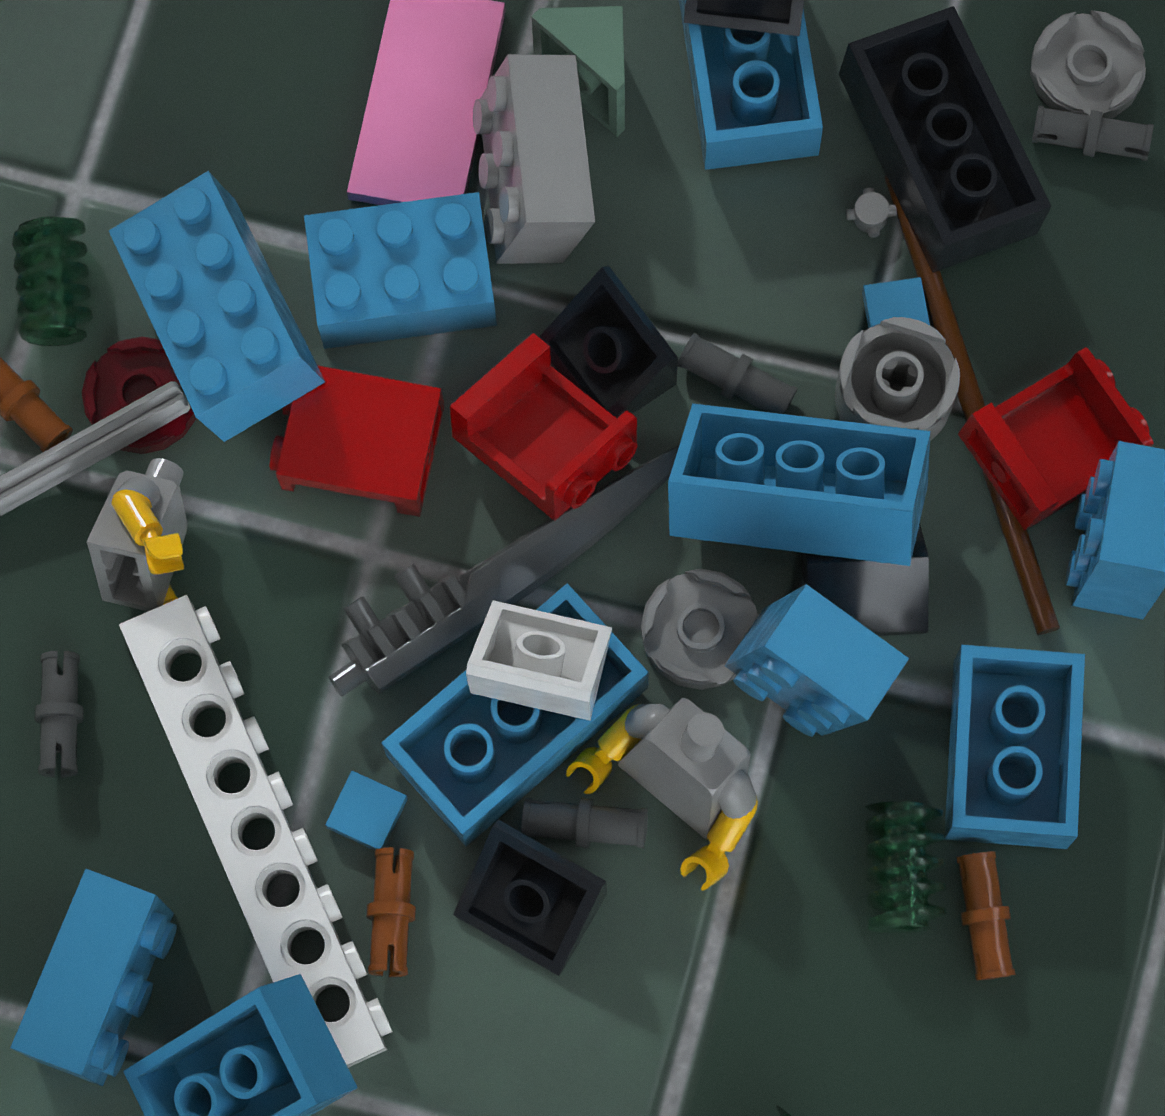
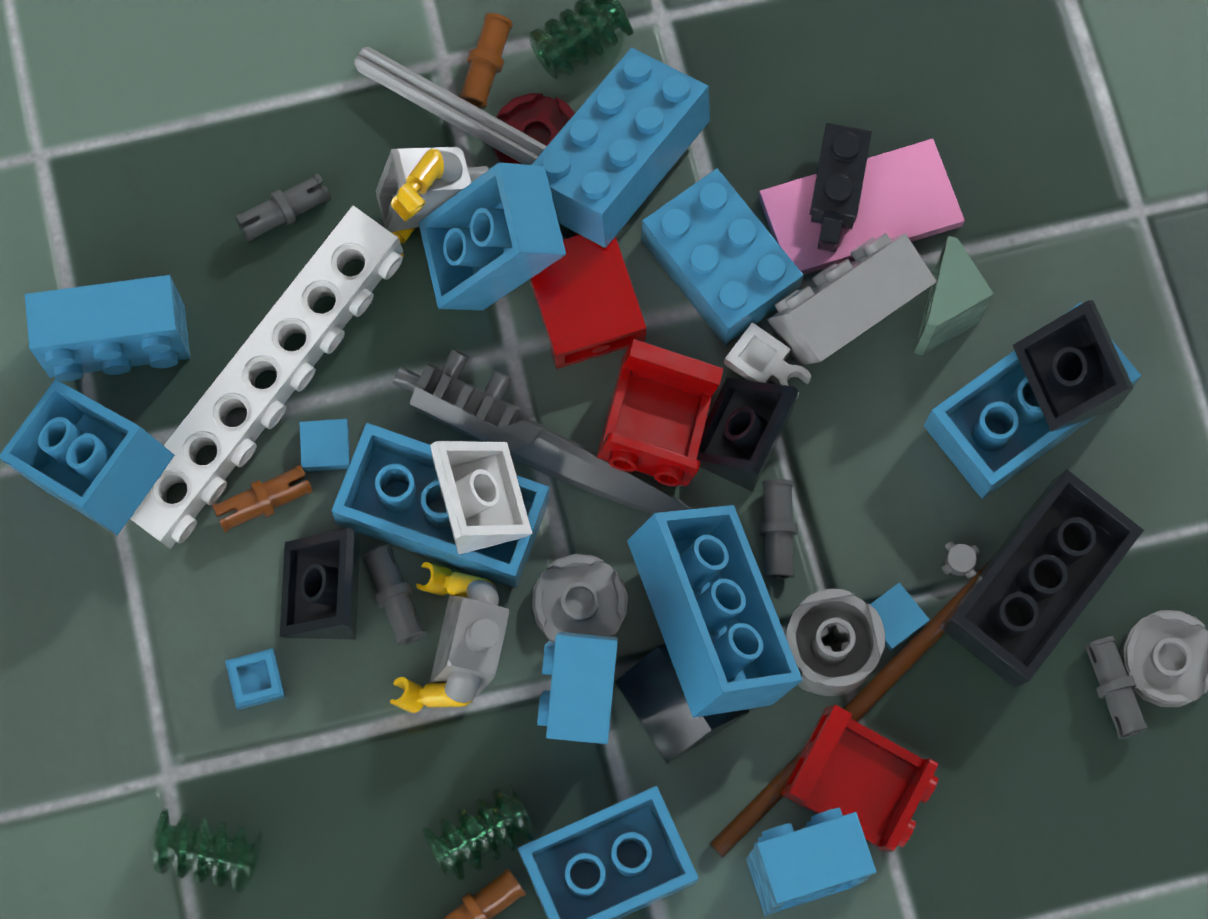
camera: 55 degrees right, 0 degrees up
none -> dark azure tile [225,648,286,710]
none -> dark azure brick [418,162,566,310]
none -> white plate [724,323,811,400]
none -> black hinge [809,123,872,252]

